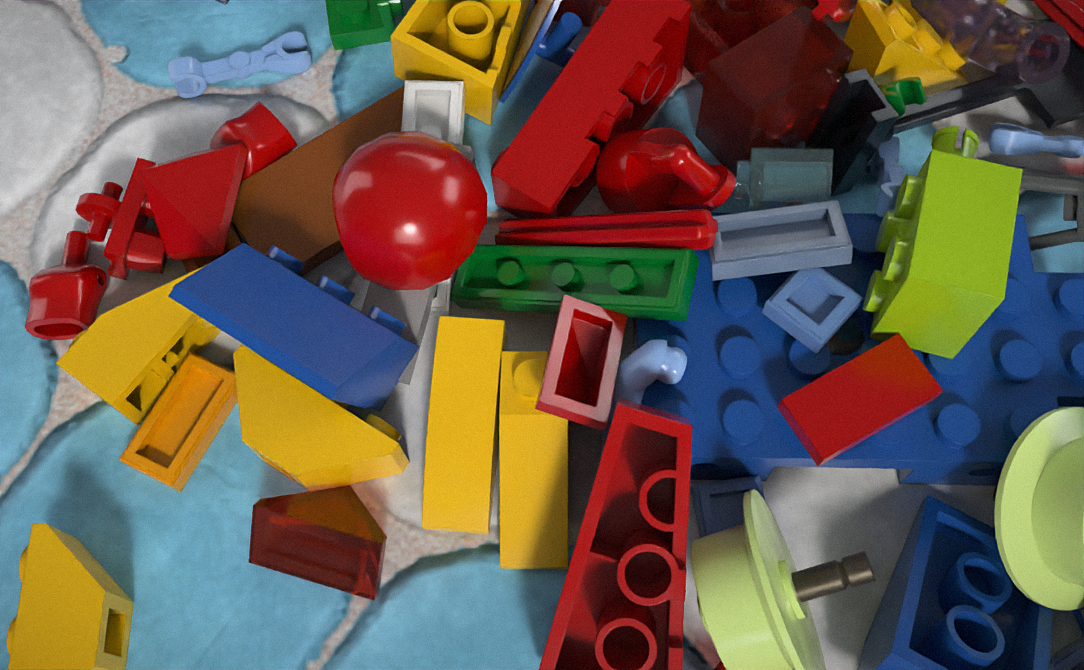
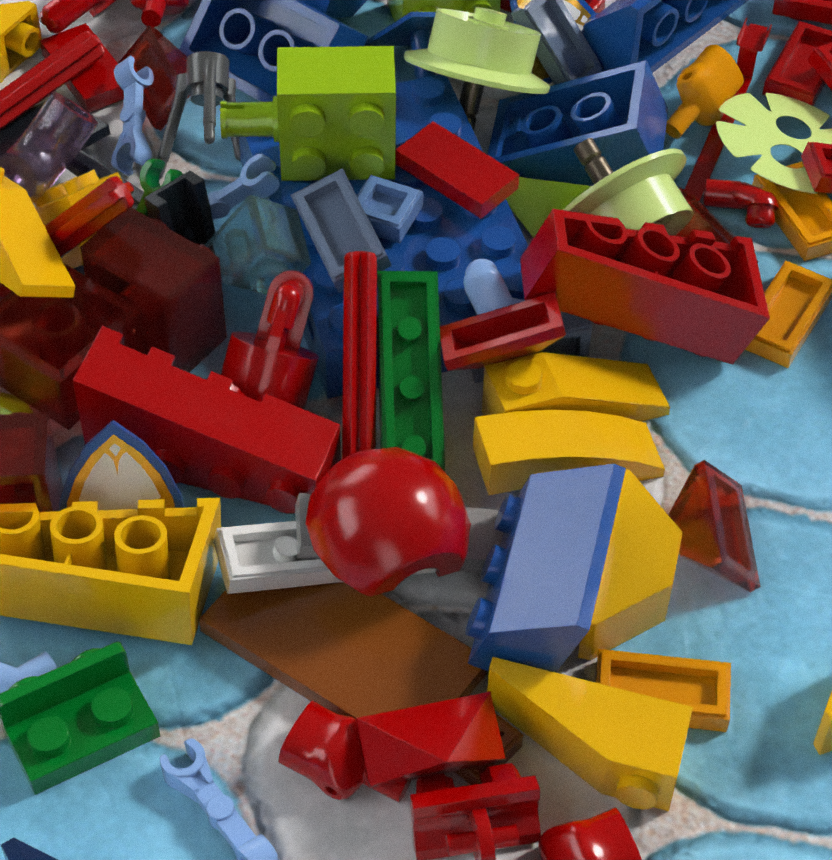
camera: 115 degrees left, 15 degrees down
none -> lime slope [506,177,591,238]

